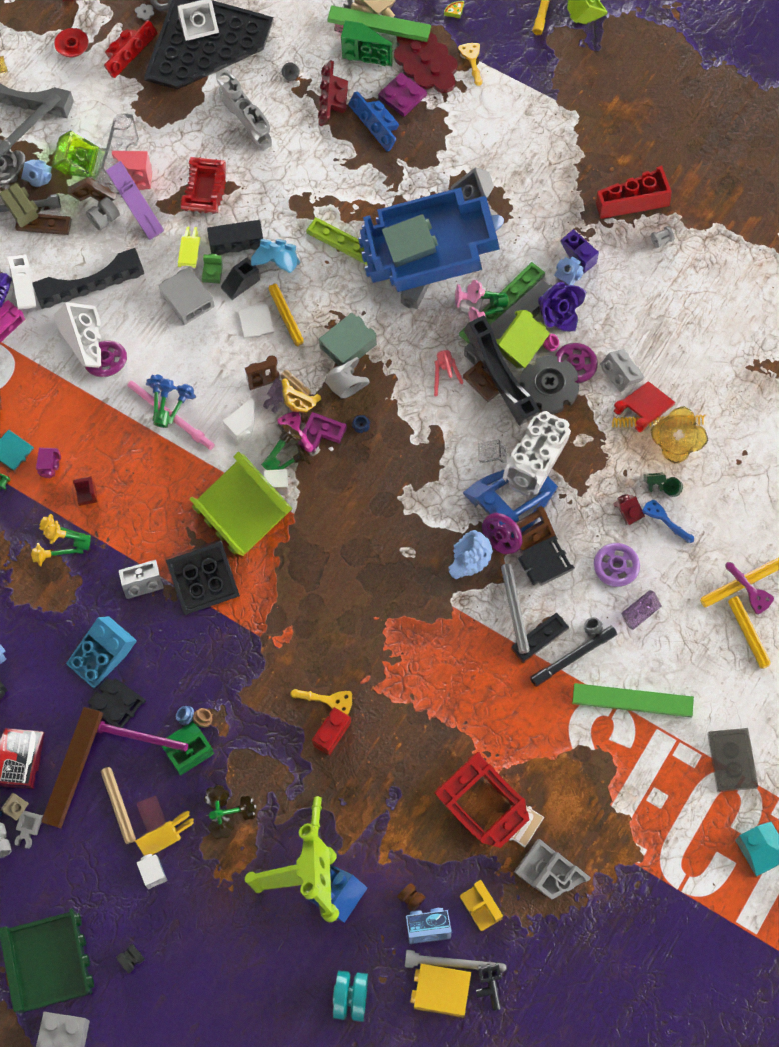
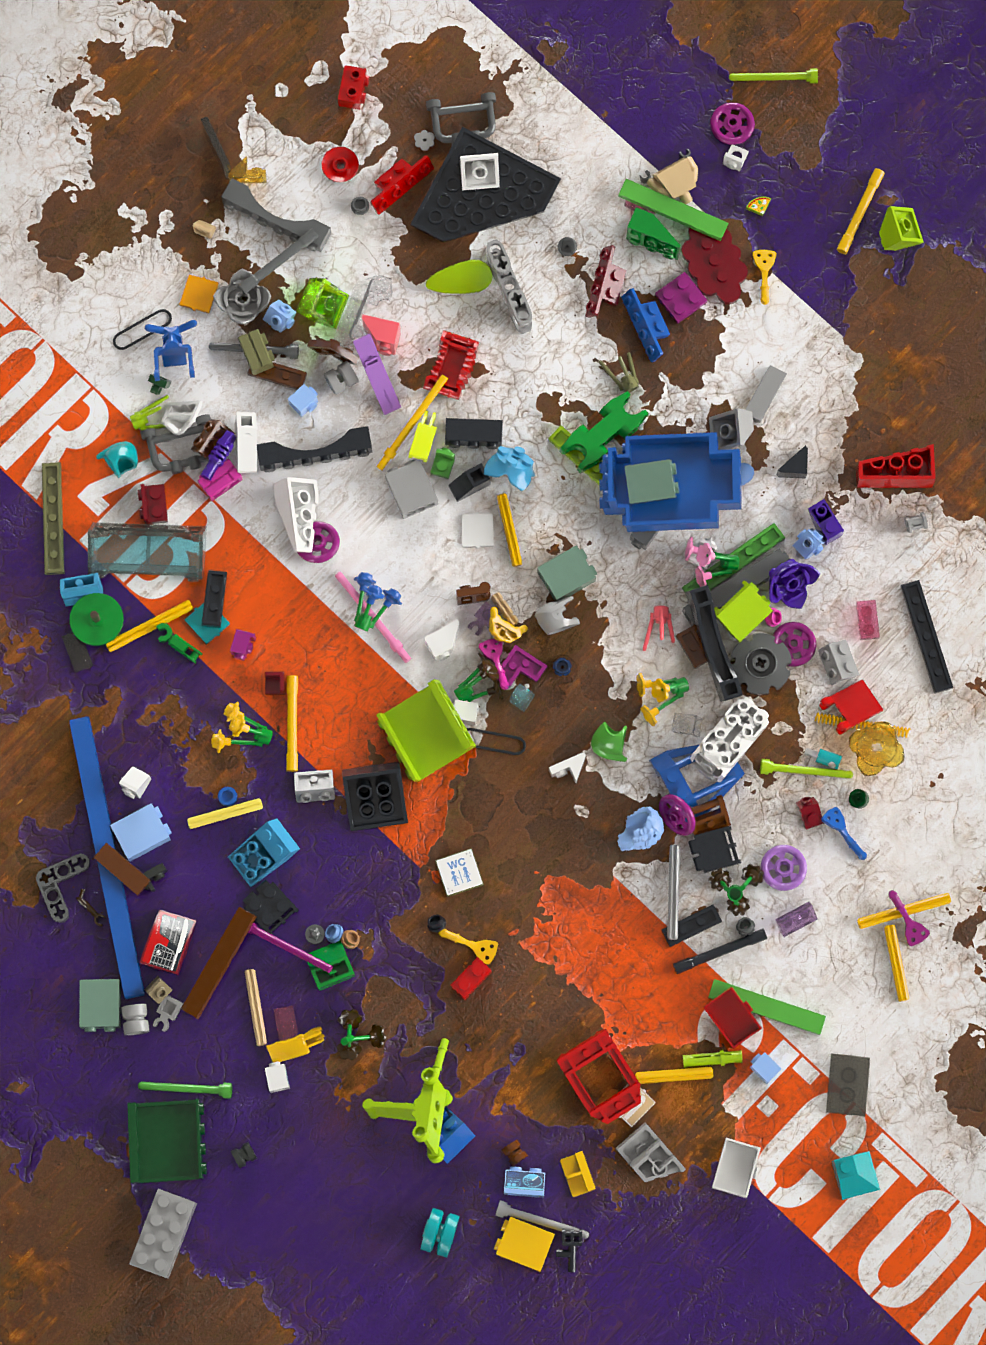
camera: 10 degrees right, 10 degrees up
dark green tile [644,472,666,492] -> none
none -> bright green piece [138,1082,232,1099]
none -> light yellow axle [187,798,263,829]
none -> black tile [202,570,227,628]
none -> blue tile [218,787,238,807]
none -> yellow piece [286,675,298,772]
none -> light blue brick [288,384,318,417]
none -> dark grey tile [305,924,325,945]
none -> dark grey plate [351,197,369,215]
none -> yellow bar [376,375,448,471]
none -> lime shield [426,260,492,294]
none -> black plate [427,914,447,932]
none -> white tile [435,848,484,897]
none -> black piece [466,728,526,755]
none -> clear light blue leg [510,684,535,711]
none -> white slope [549,752,586,783]
none -> green piece [559,391,649,474]
none -> bright green piece [591,722,627,762]
none -> olive plant [599,352,639,392]
none -> yellow axle [635,1067,713,1084]
none -> yellow plant [636,673,689,726]
none -> lime pin [683,1050,743,1068]
none -> red container [703,986,762,1049]
none -> dark brown plant [708,864,764,916]
none -> white container [712,1138,761,1198]
none -> light grey tile [746,365,787,423]
none -> light blue brick [750,1052,781,1084]
none -> lime piece [760,759,853,778]
none -> black slope [776,445,808,479]
none -> teal piece [804,748,842,769]
none -> clear pink plate [856,600,880,640]
none -> black tile [900,580,954,694]

